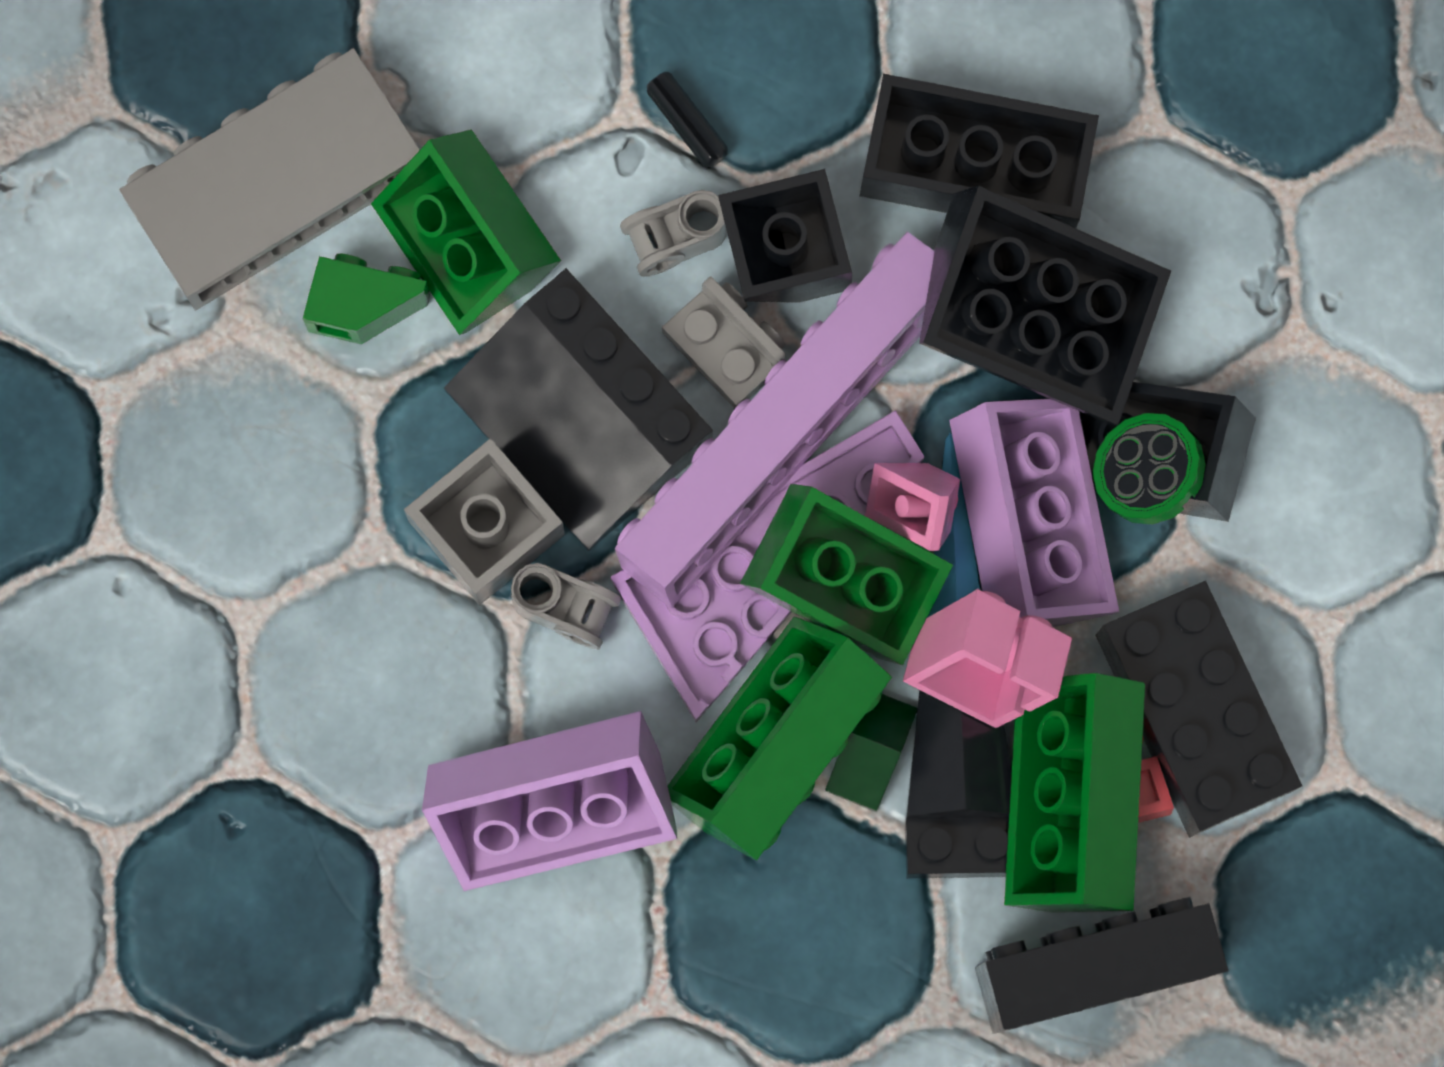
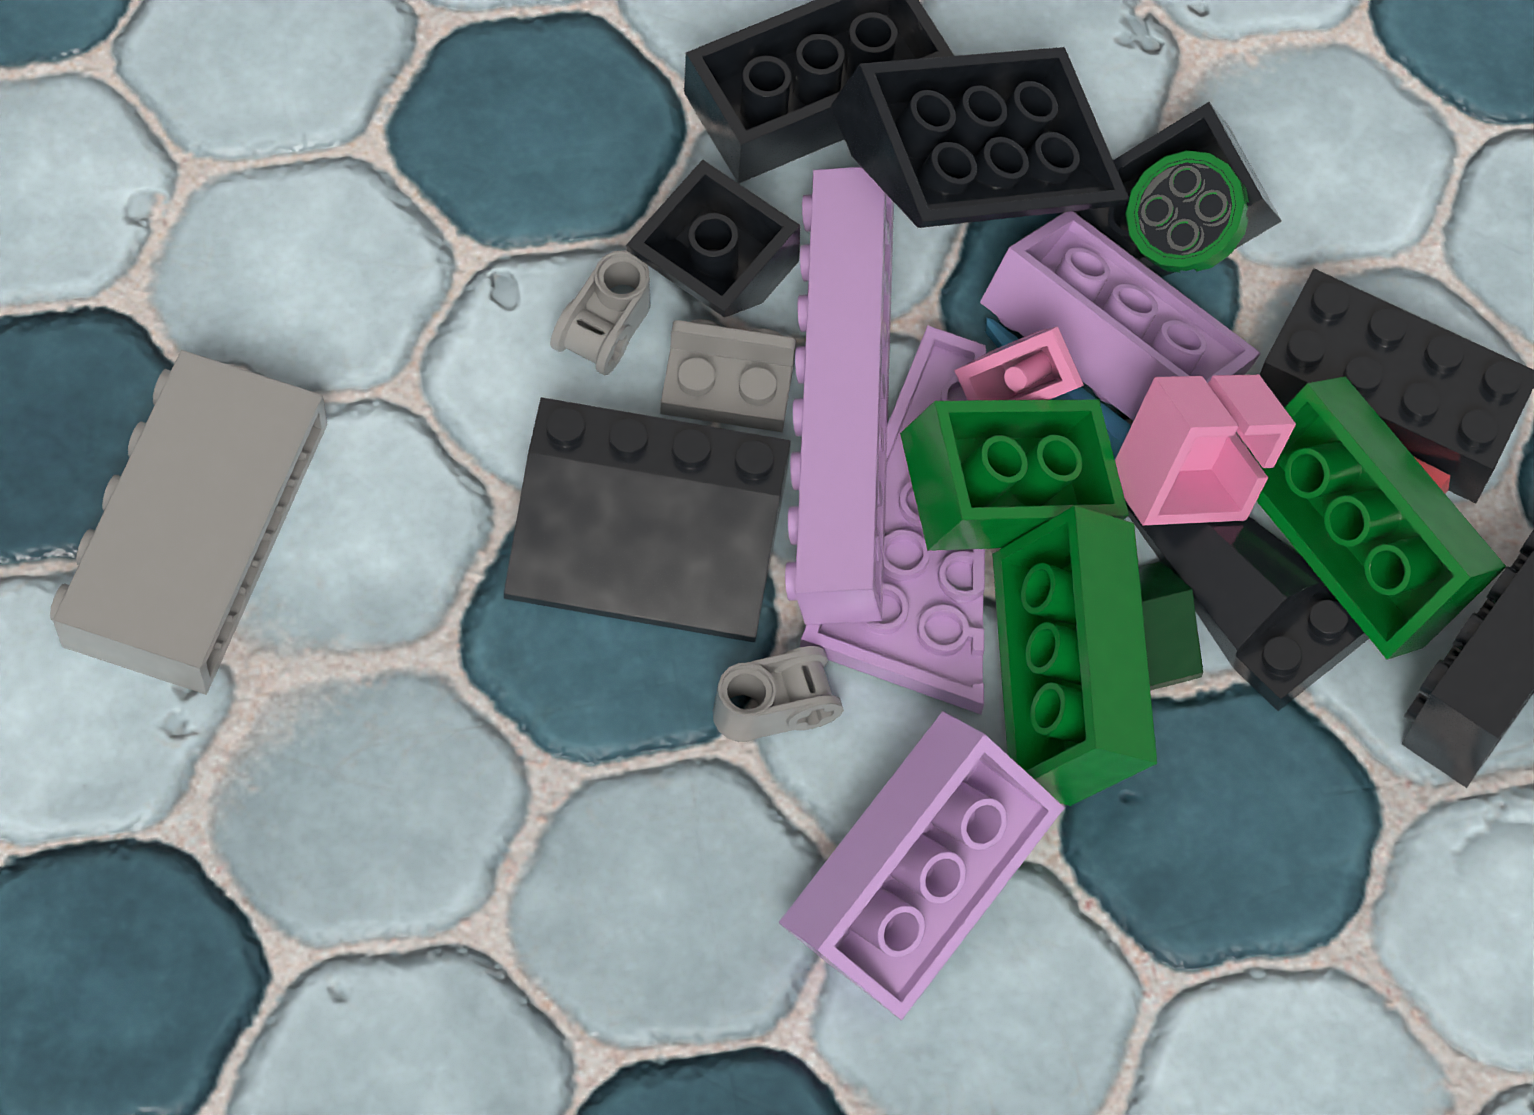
camera: 40 degrees left, 15 degrees down
green slope [302,253,430,345] -> none
green slope [371,129,561,335] -> none
light grey brick [404,438,565,605] -> none
black axle [647,72,728,169] -> none

